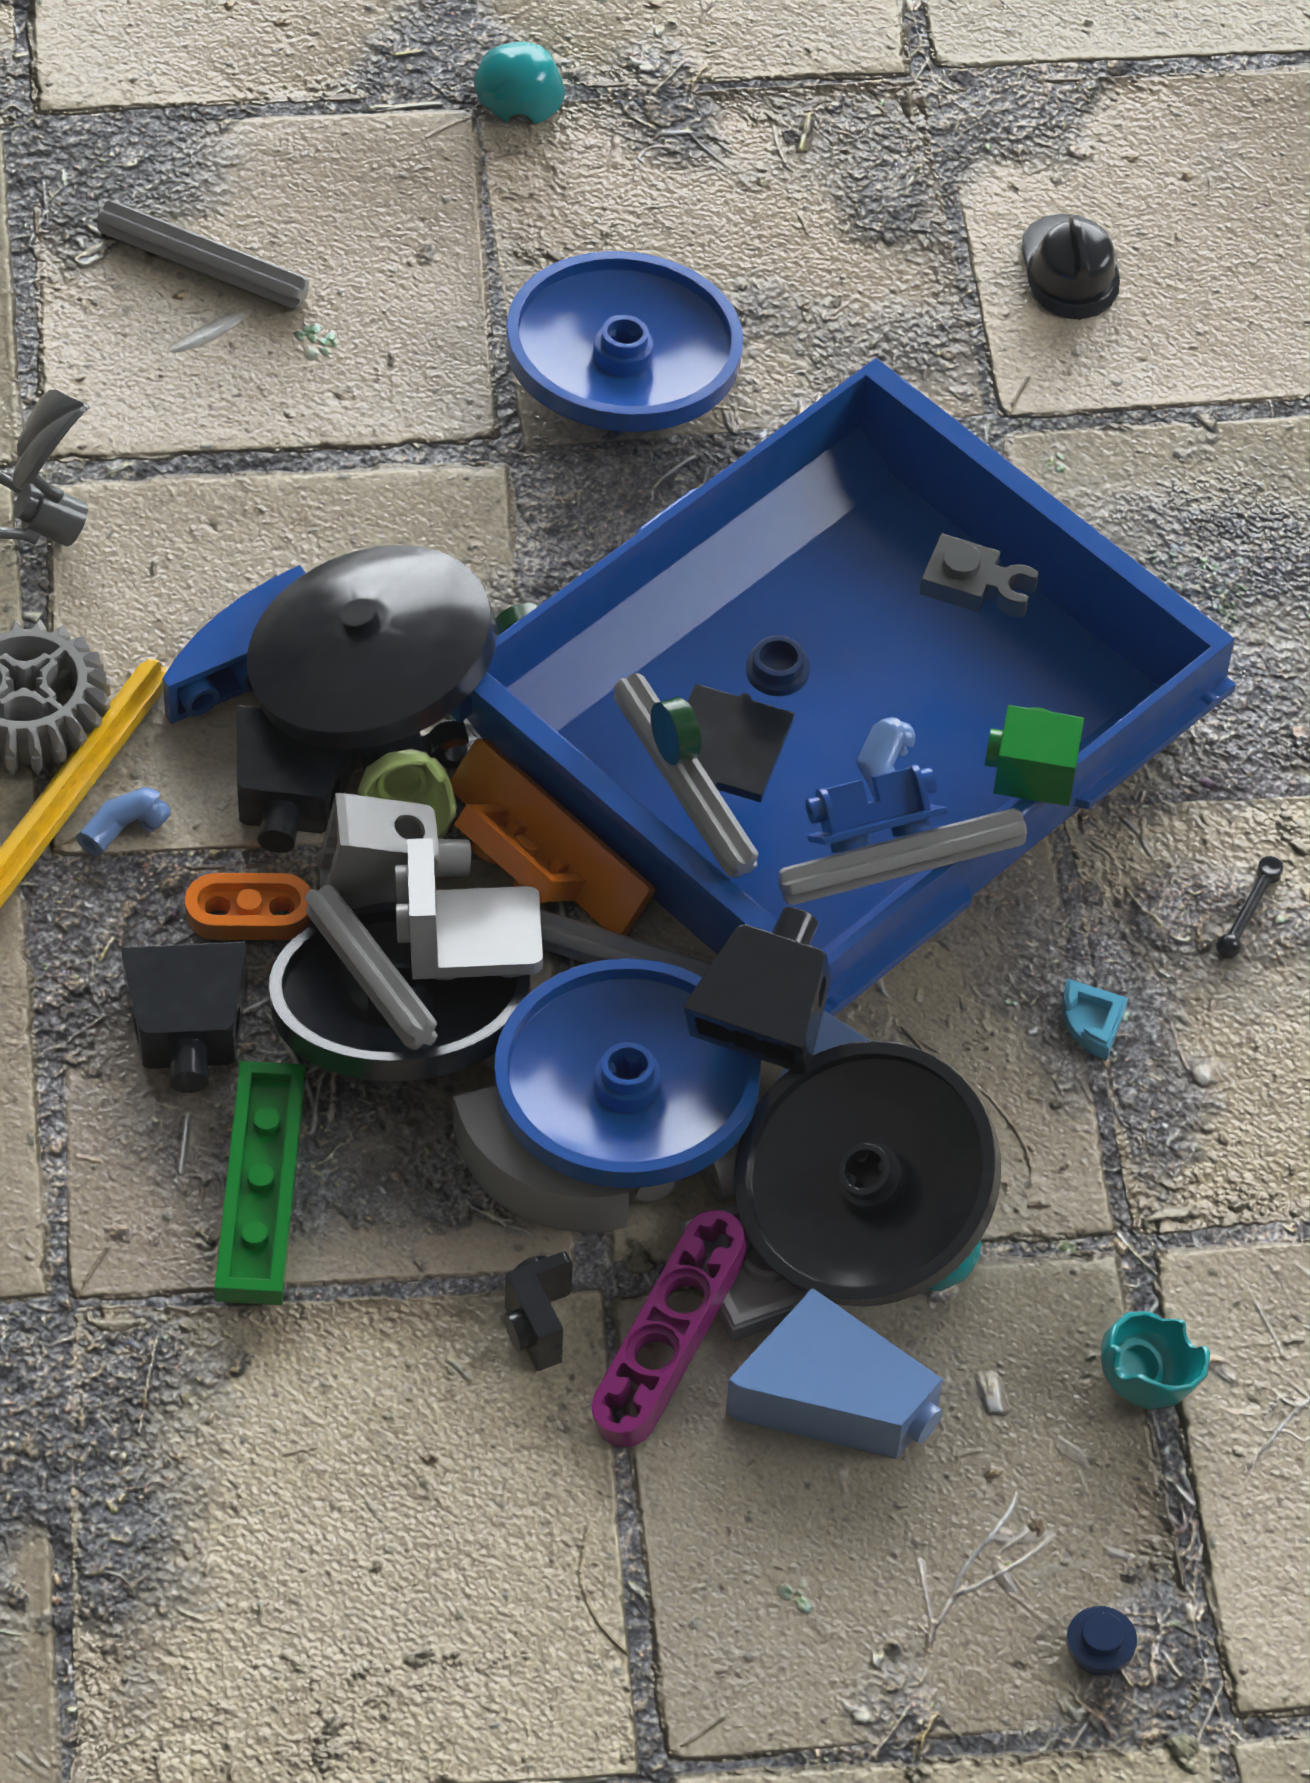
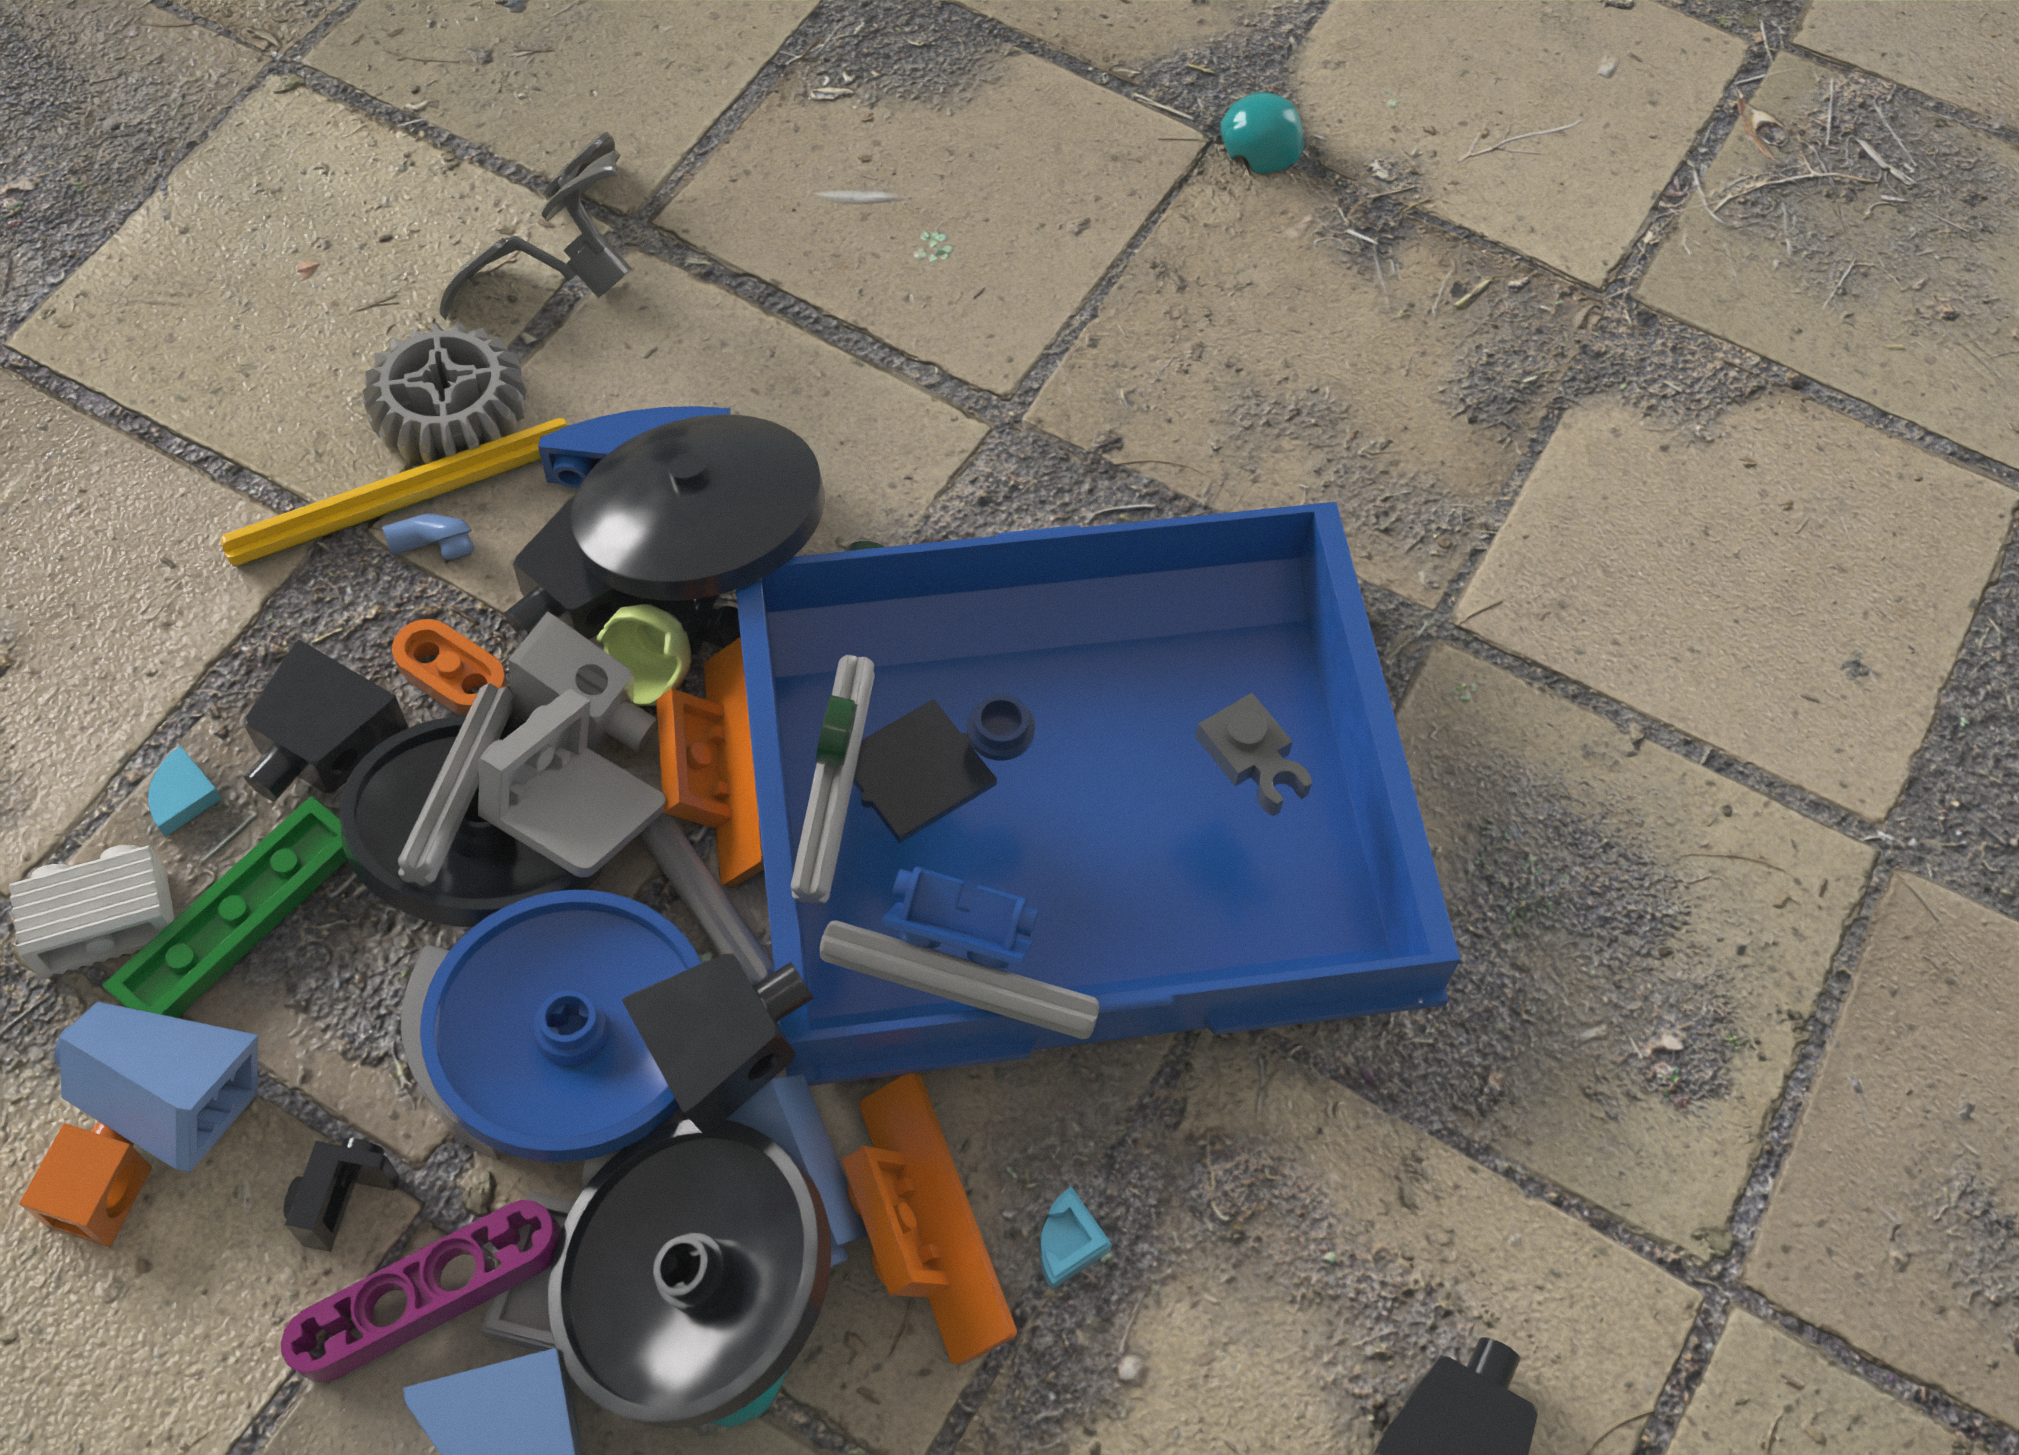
camera: 35 degrees right, 5 degrees up
light grey axle [97,200,309,309] -> none
blue dish [505,251,743,432] -> none
medium blue arm [857,717,915,801] -> none
green brick [984,705,1085,806] -> none
black piece [1022,213,1120,320] -> none
black hinge [1216,856,1283,958] -> none
none -> white brick [8,845,175,978]
none -> orange brick [19,1123,152,1247]
none -> medium blue slope [54,1001,258,1172]
none -> medium azure tile [148,746,222,837]
none -> orange bracket [842,1073,1017,1365]

